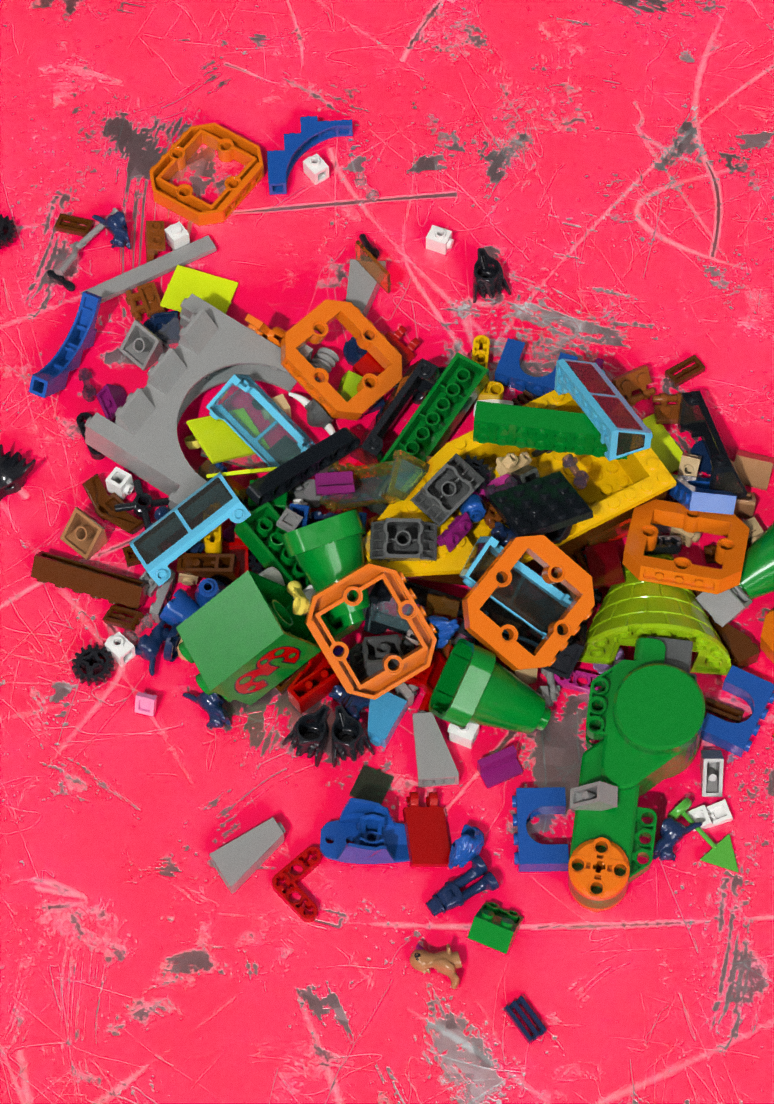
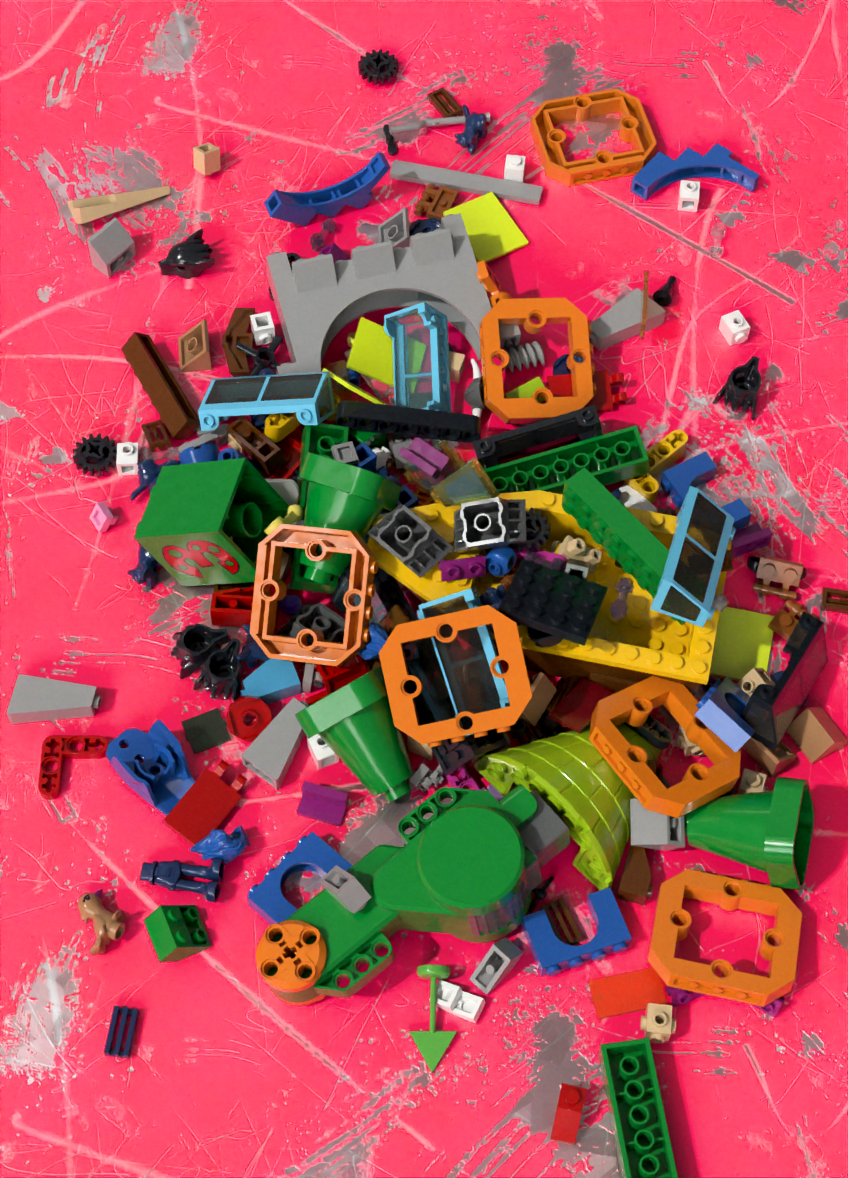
camera: 40 degrees right, 0 degrees up
dark orange bracket [145,221,165,262] -> none
dark blue animal [653,817,702,861] -> none
none -> red plate [226,696,272,742]

